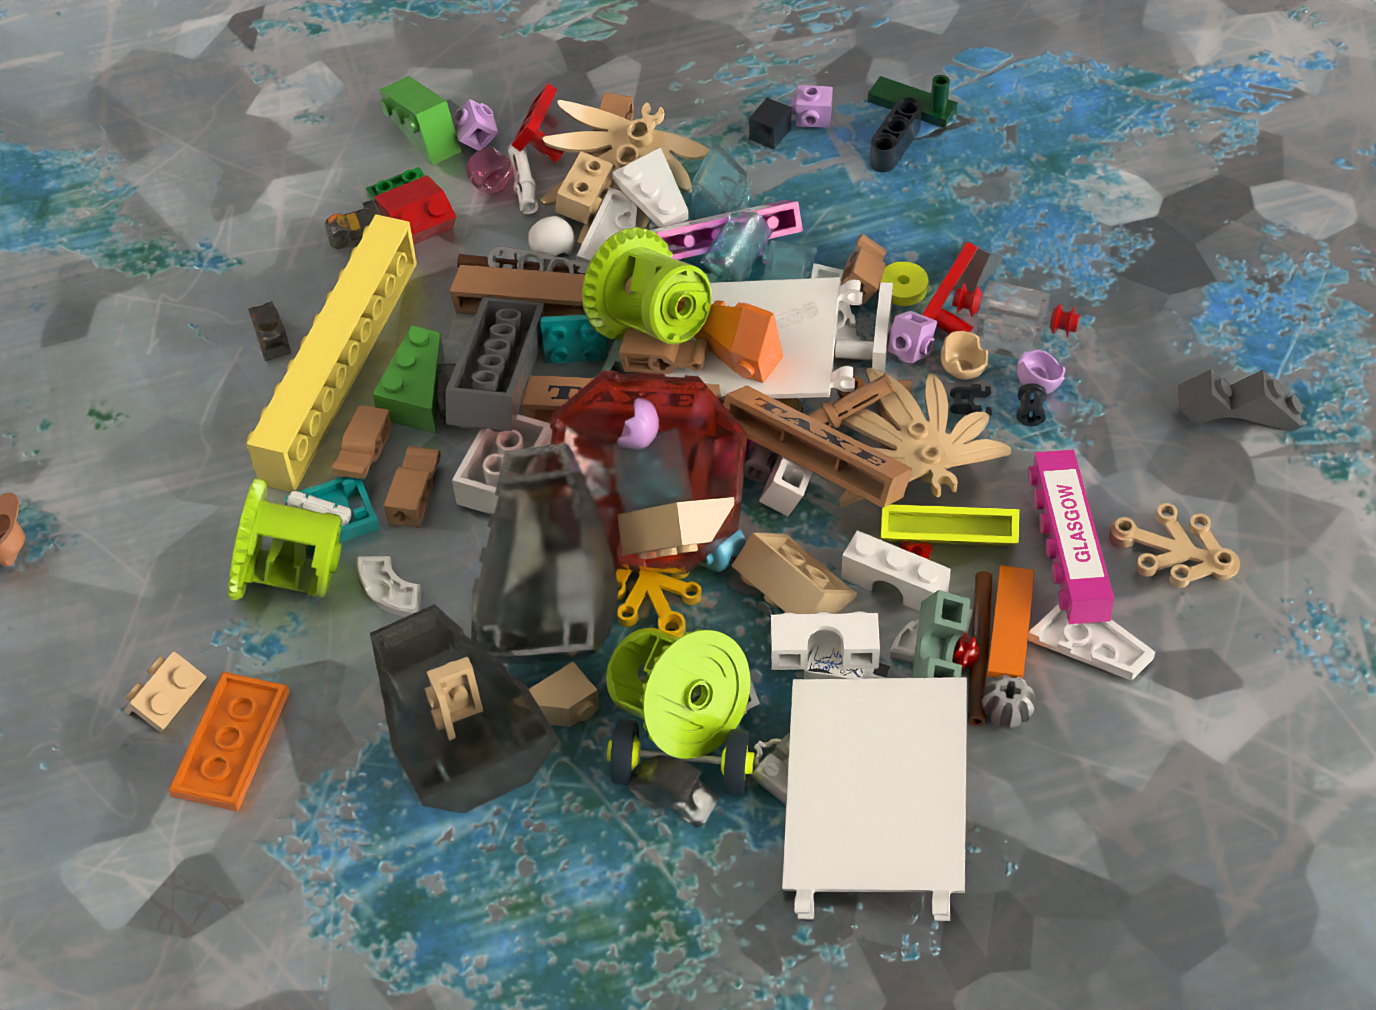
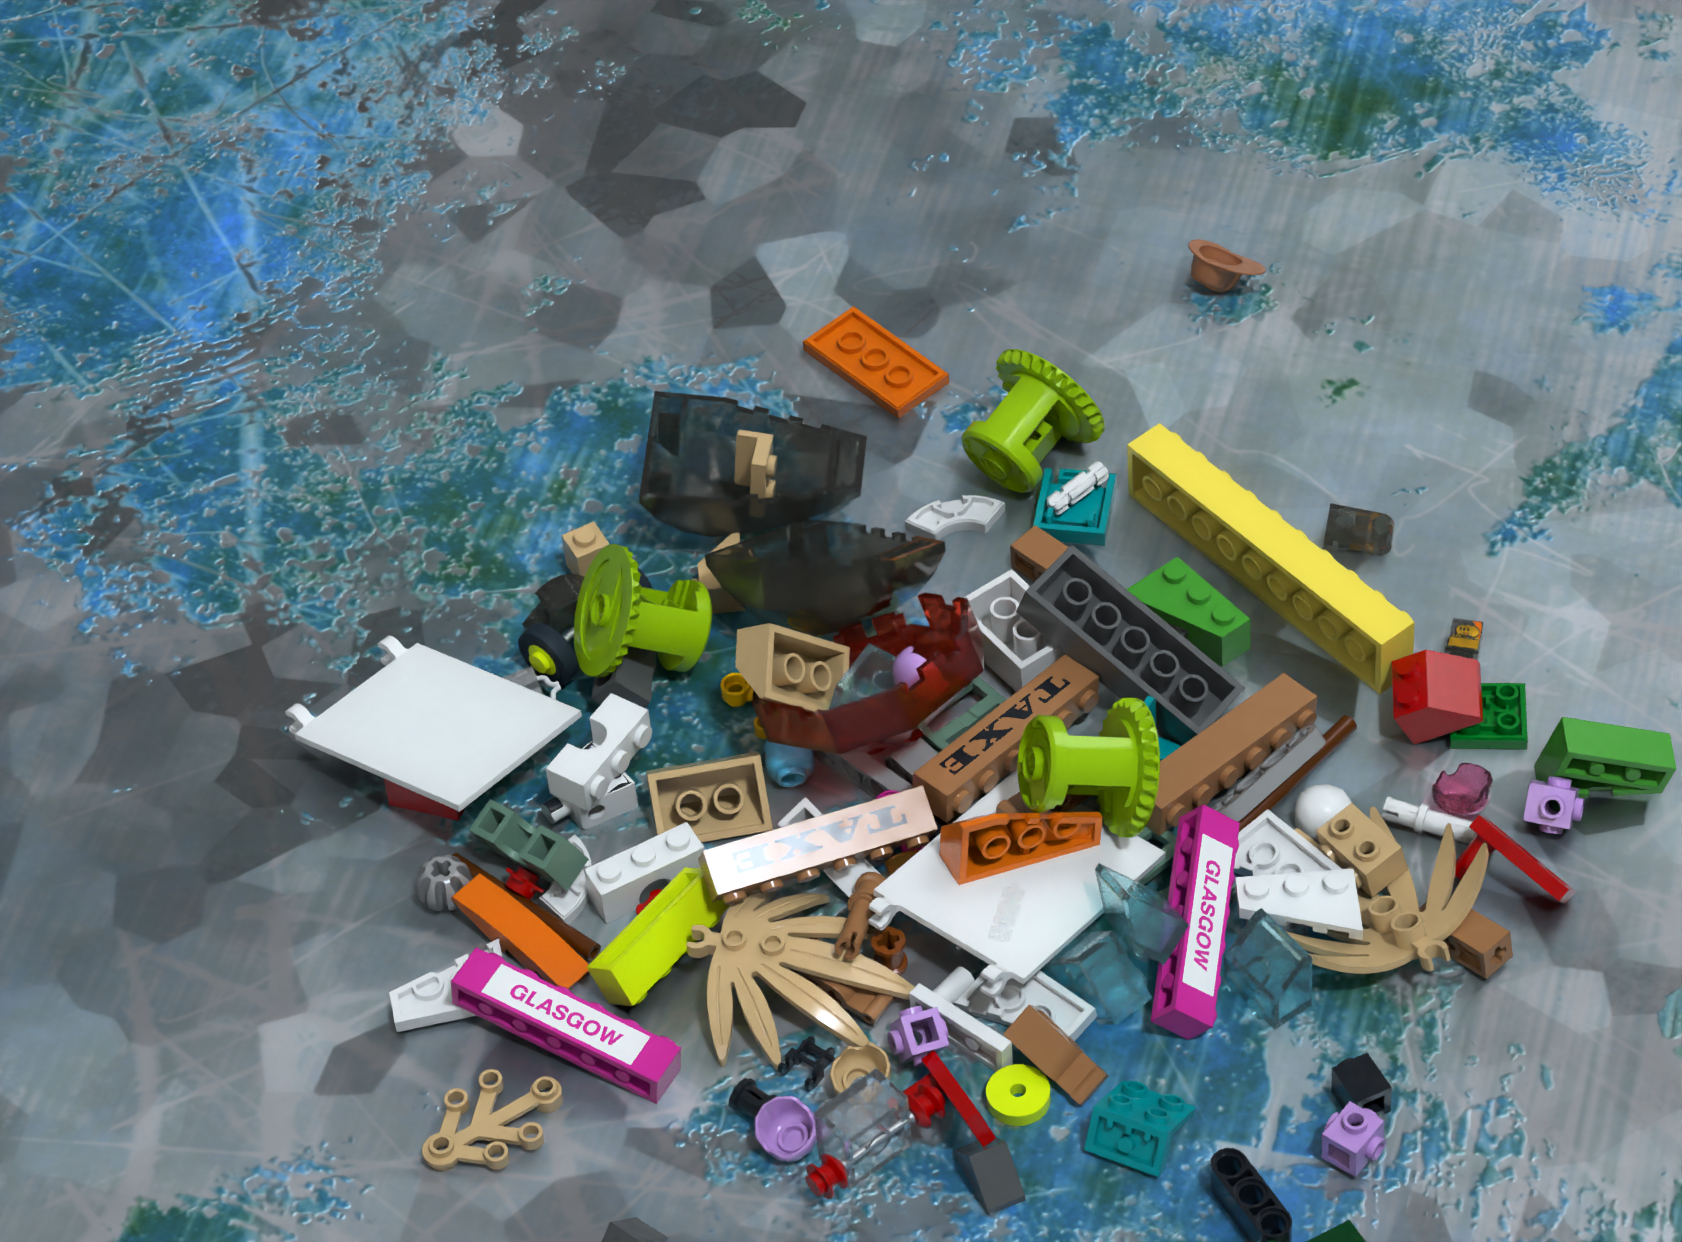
camera: 125 degrees right, 5 degrees down
tan bracket [123,651,206,733] -> none
medium nougat piece [332,405,392,479] -> none
none -> tan brick [561,522,609,586]
none -> teal bracket [1084,1081,1196,1177]

